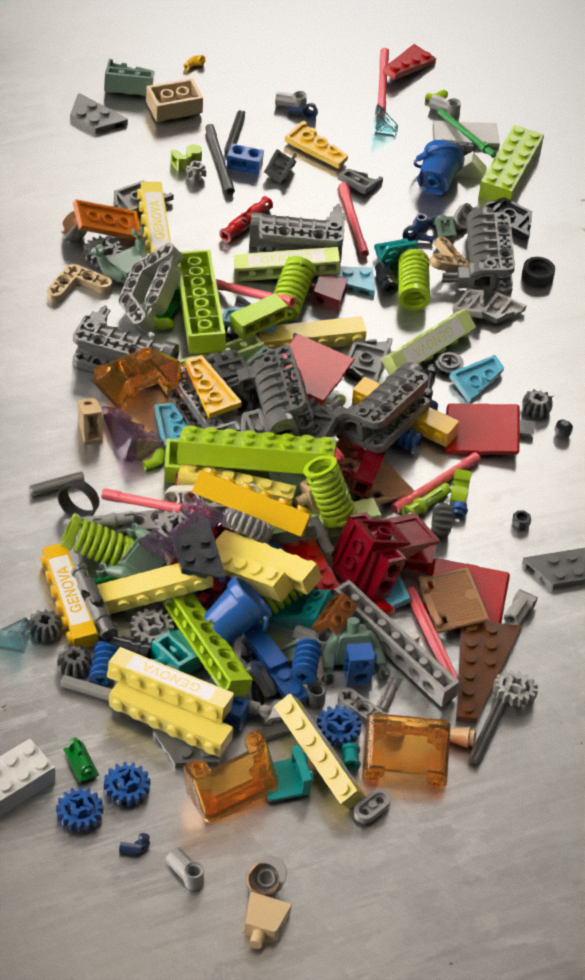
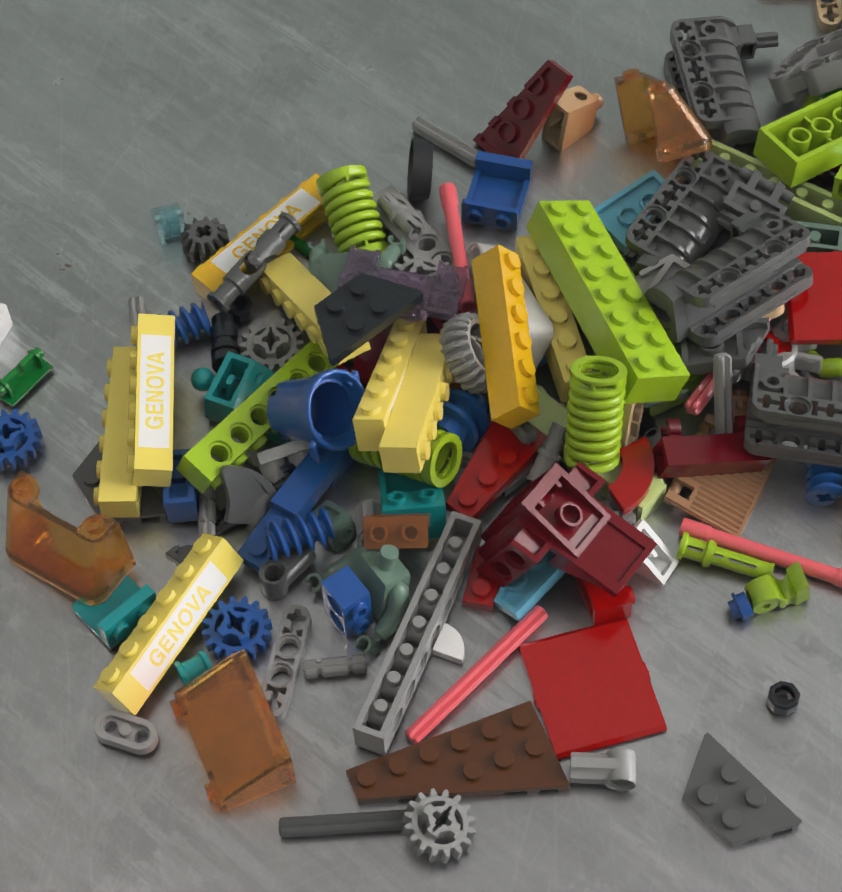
camera: 70 degrees right, 10 degrees up
dark grey gear [57,643,92,678] -> none
wedge [101,406,164,462] -> none
yellow wing [185,355,241,418] -> none
medium nougat window [417,567,489,633] -> none
dark grey gear [431,503,454,536] -> none
tan cone [445,727,476,748] -> none
none -> blue panel [461,151,533,231]
none -> dark red wing [473,60,574,159]
none -> red tile [607,436,655,515]
none -> light grey axle [713,352,734,434]

